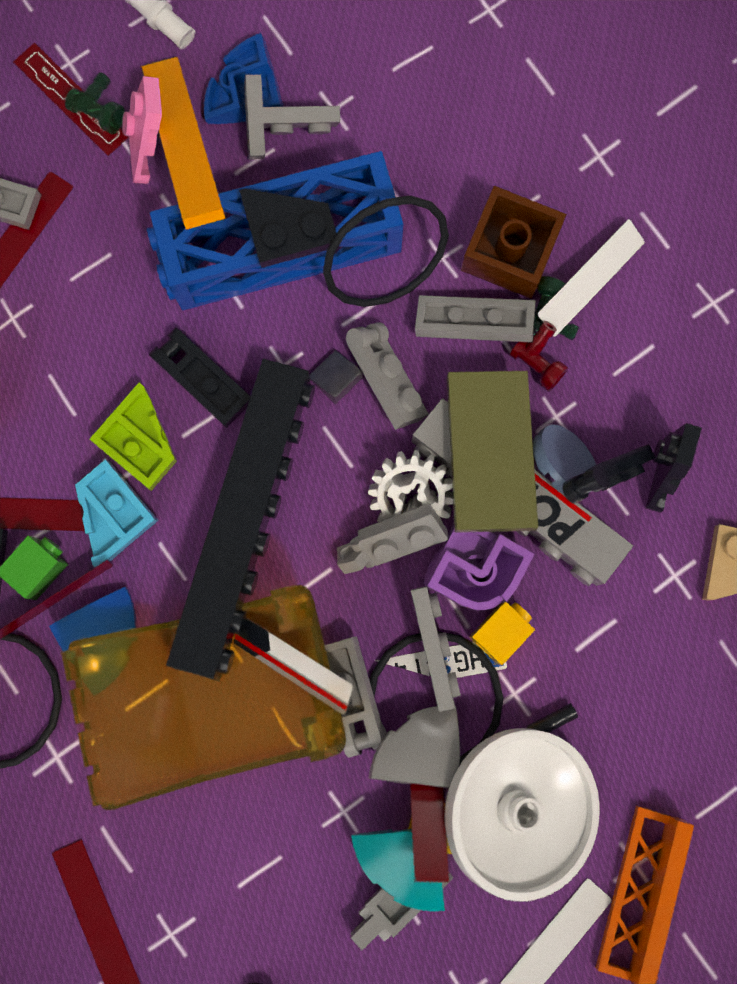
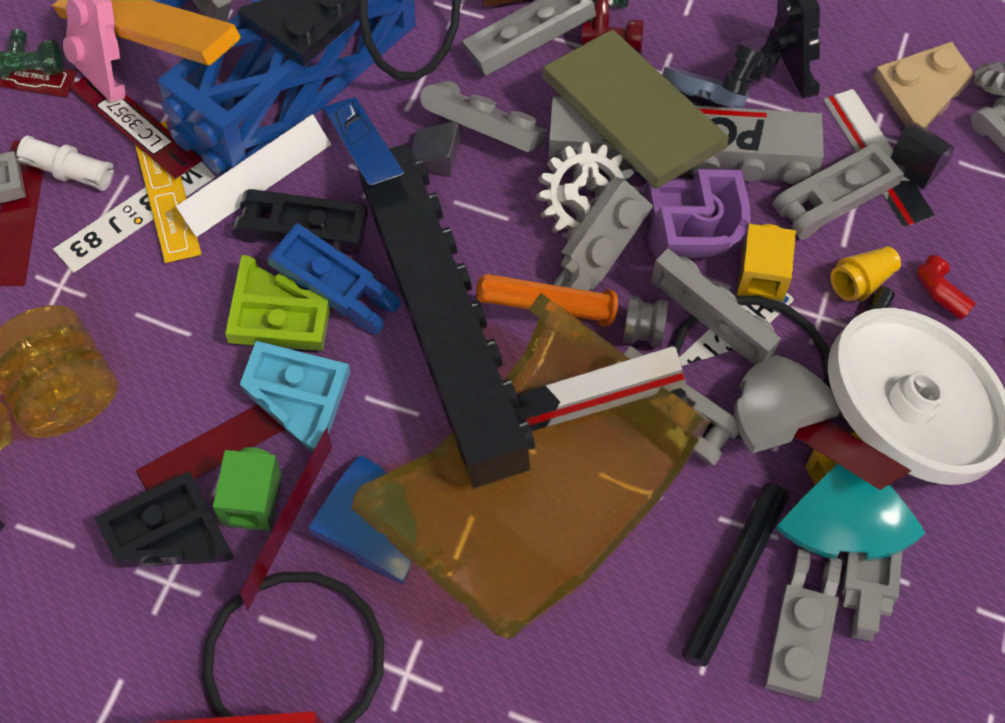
camera: 35 degrees left, 20 degrees down
none -> white pin [17,135,114,191]
none -> white sticker [53,162,216,273]
none -> sticker [69,77,203,179]
none -> yellow sticker [135,121,202,263]
none -> white sticker [176,114,332,237]
none -> blue hinge [268,223,402,335]
none -> blue sticker [324,97,404,185]
none -> orange axle [476,274,618,327]
none -> flat silver wheel [623,296,668,348]
none -> black axle [682,483,789,667]
none -> light grey hinge [764,548,842,703]
none -> light grey plate [772,142,904,240]
none -> sticker [824,89,934,227]
none -> yellow cone [830,246,901,301]
none -> black brick [890,122,955,190]
none -> red arm [917,255,975,320]

